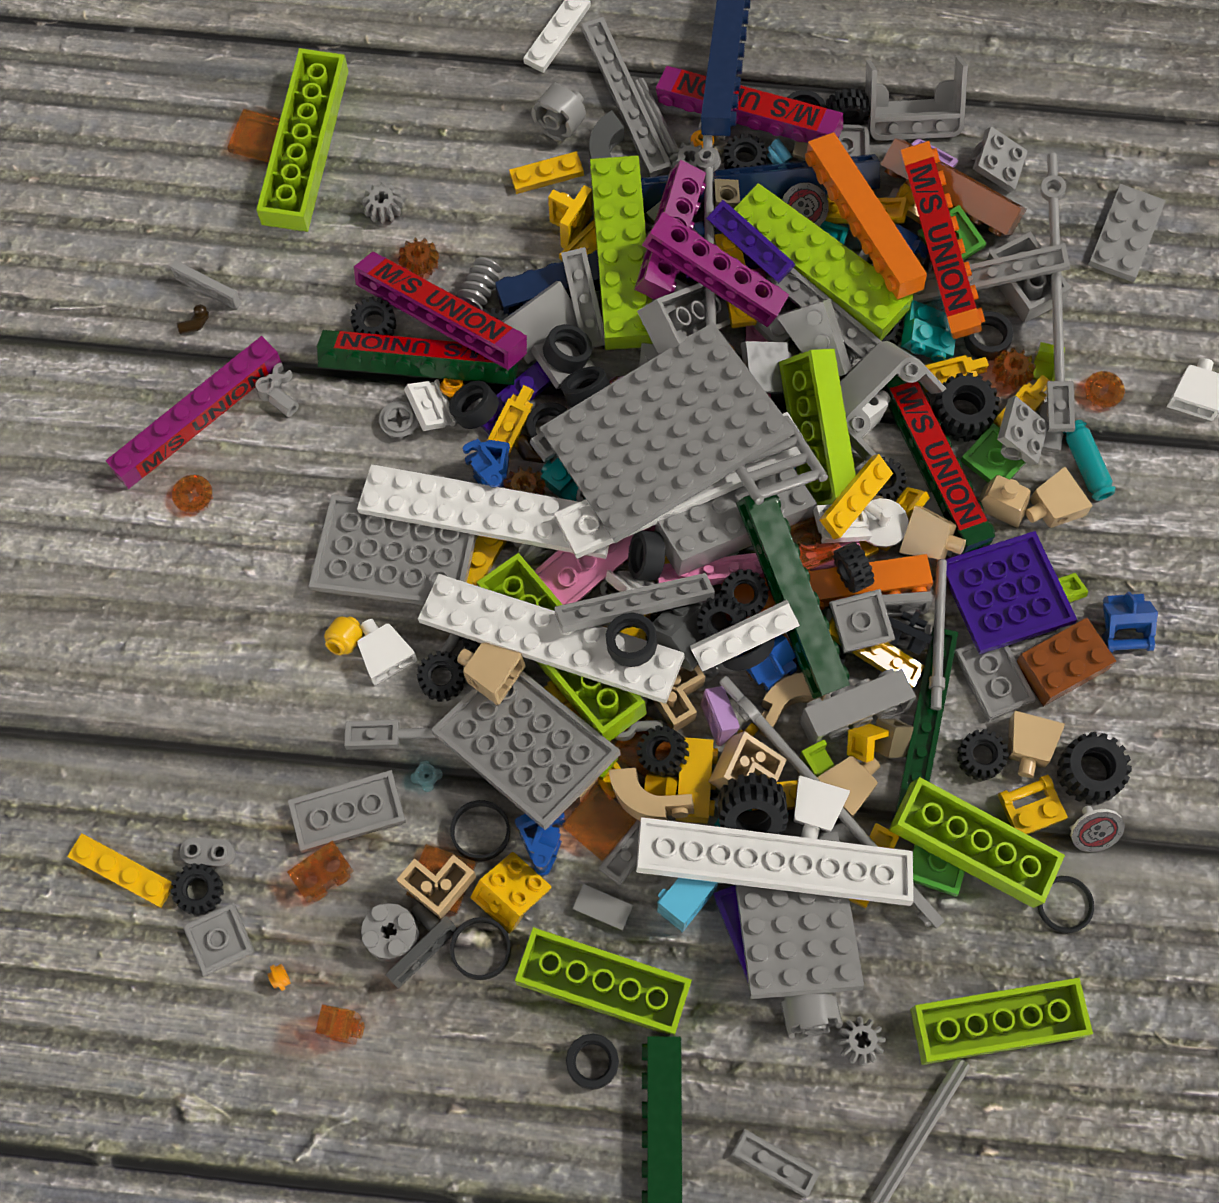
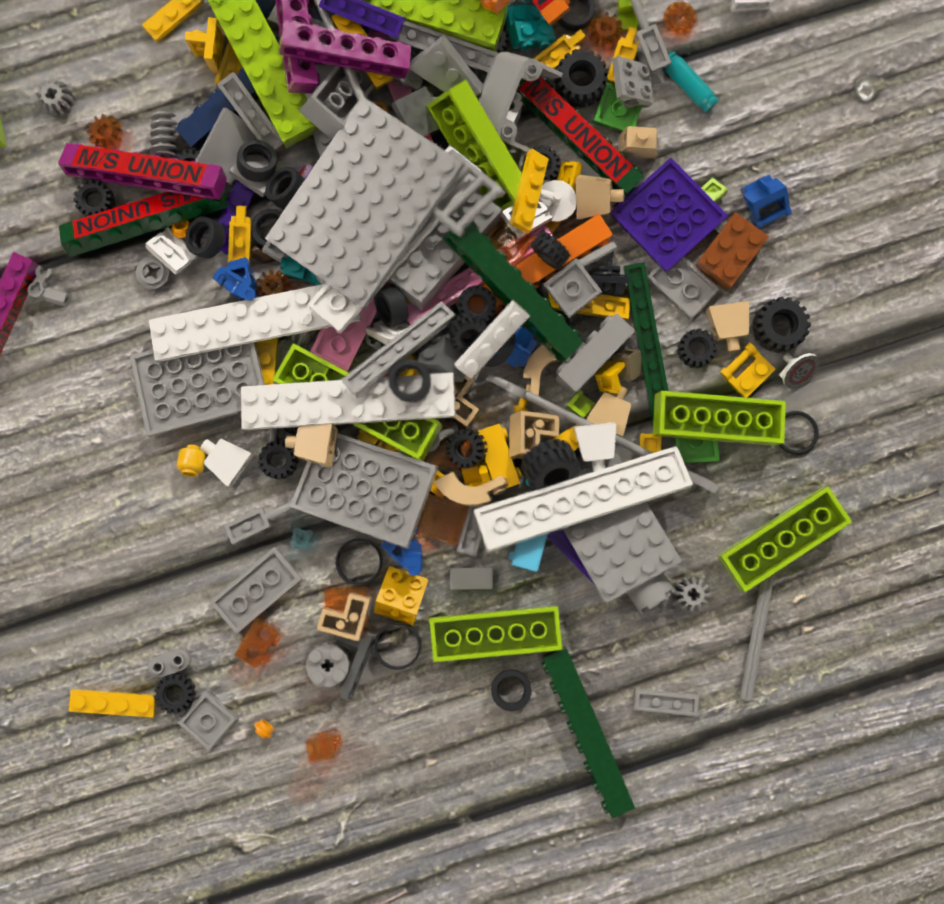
camera: 20 degrees left, 15 degrees up
clear orange gear [172,475,213,514] -> none
lavender slope [701,686,740,746] -> none
light grey bar [929,559,947,710] -> none
tan torso [1025,467,1093,528] -> none

